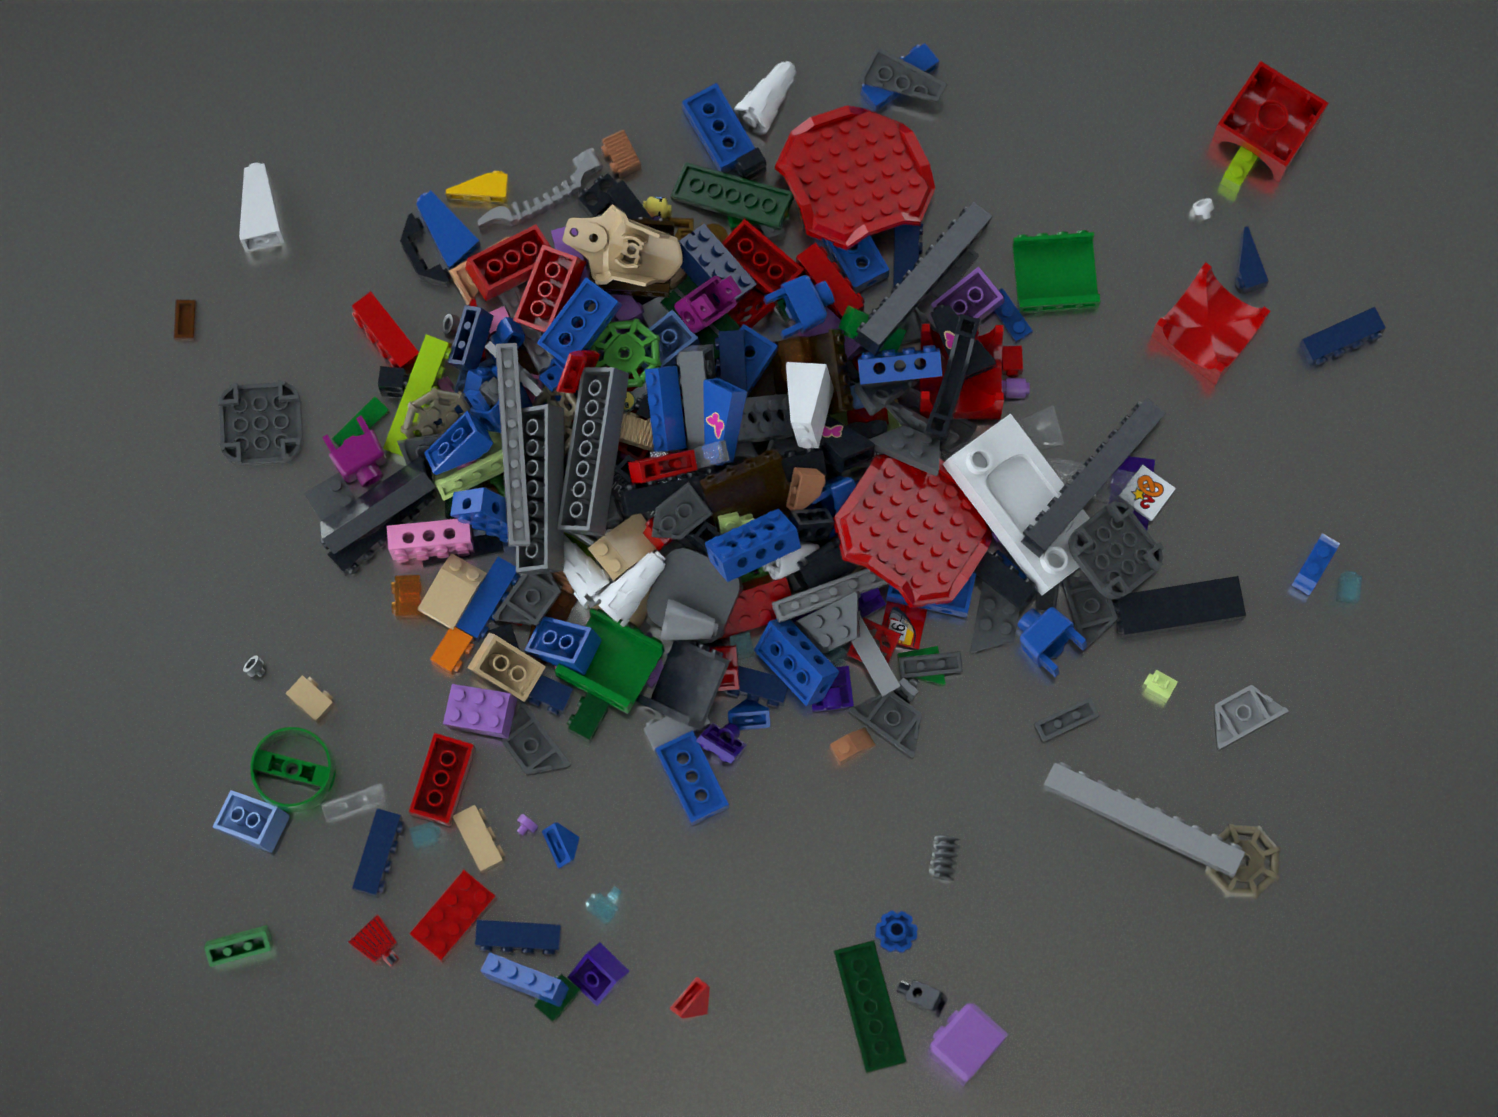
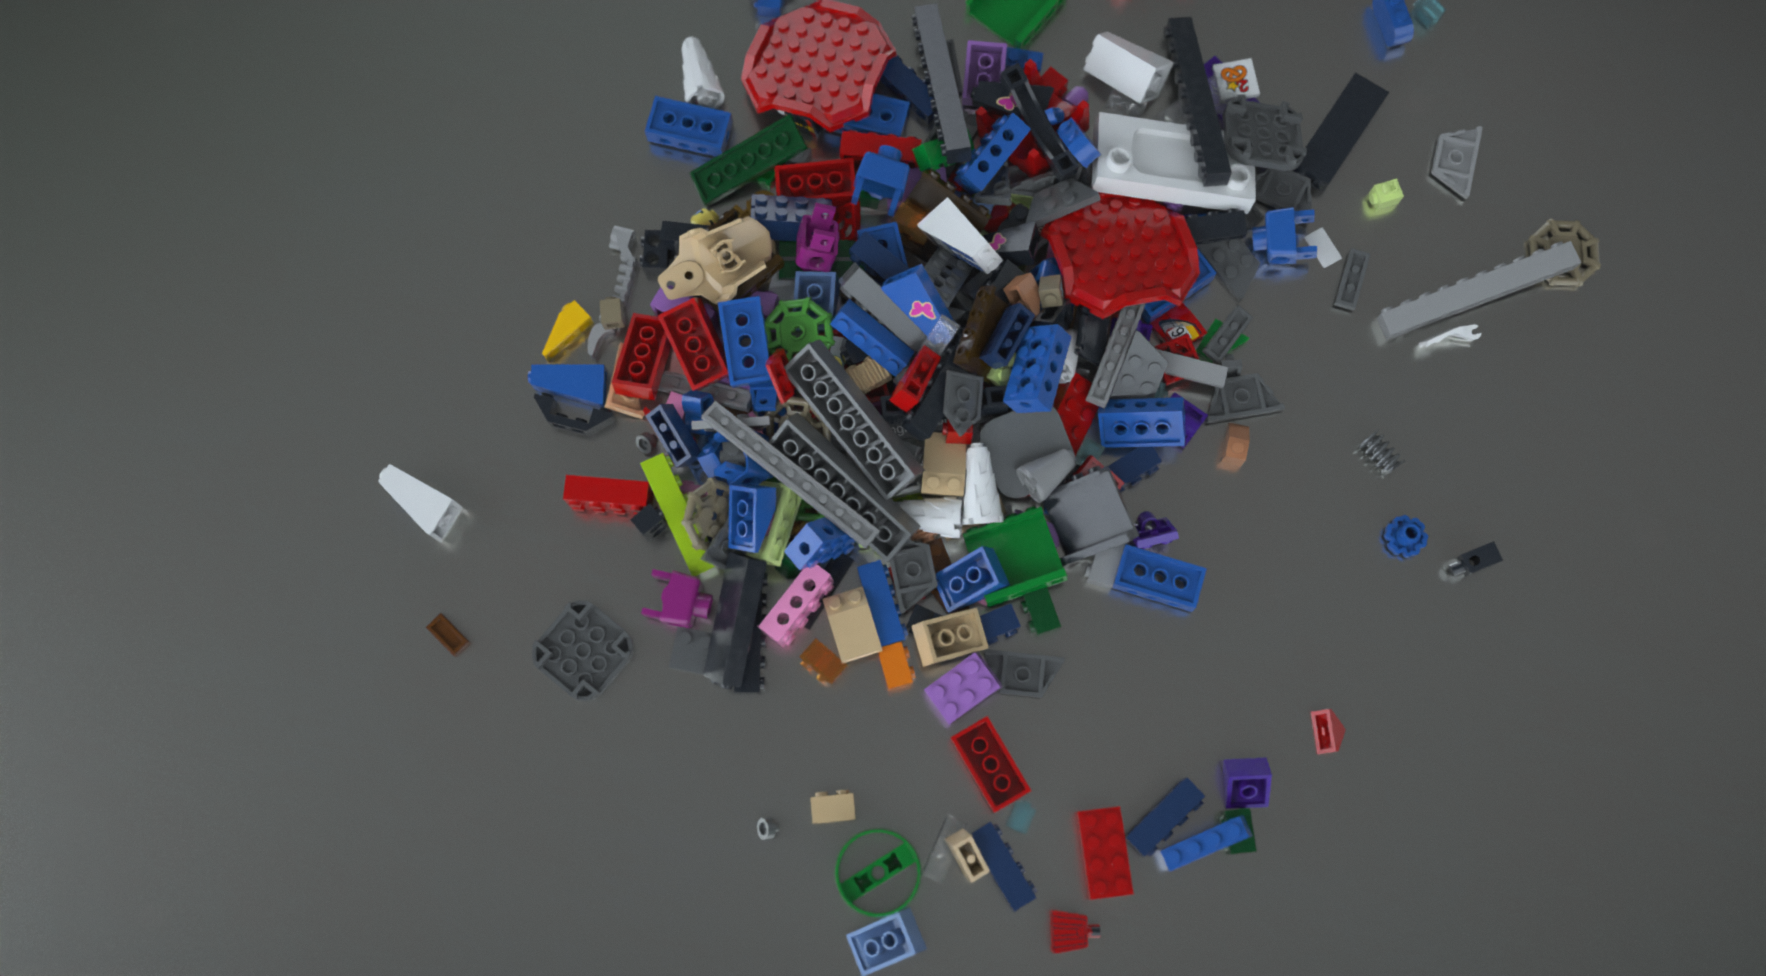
camera: 45 degrees left, 0 degrees up
green tile [332,396,390,447] -> none
tan brick [453,805,505,874] -> none
medium lavender tile [517,814,538,836] -> none
blue slope [542,822,580,869] -> none
clear light blue brick [586,886,621,926] -> none
nougat brick [600,129,641,179] -> none
blue slope [728,699,770,730] -> none
black brick [734,147,767,180] -> none
dark green tile [833,940,907,1074] -> none
medium lavender plate [929,1004,1008,1086] -> none
none -> dark tan brick [599,297,625,330]
none -> tan brick [945,828,990,883]
none -> dark blue brick [979,303,1035,370]
none -> dark tan brick [1038,274,1064,308]
none -> blue piece [1045,107,1065,126]
none -> blue brick [1056,117,1102,168]
none -> white slope [1084,32,1174,104]
none -> white sticker [1304,227,1342,268]
none -> white arm [1419,325,1482,348]

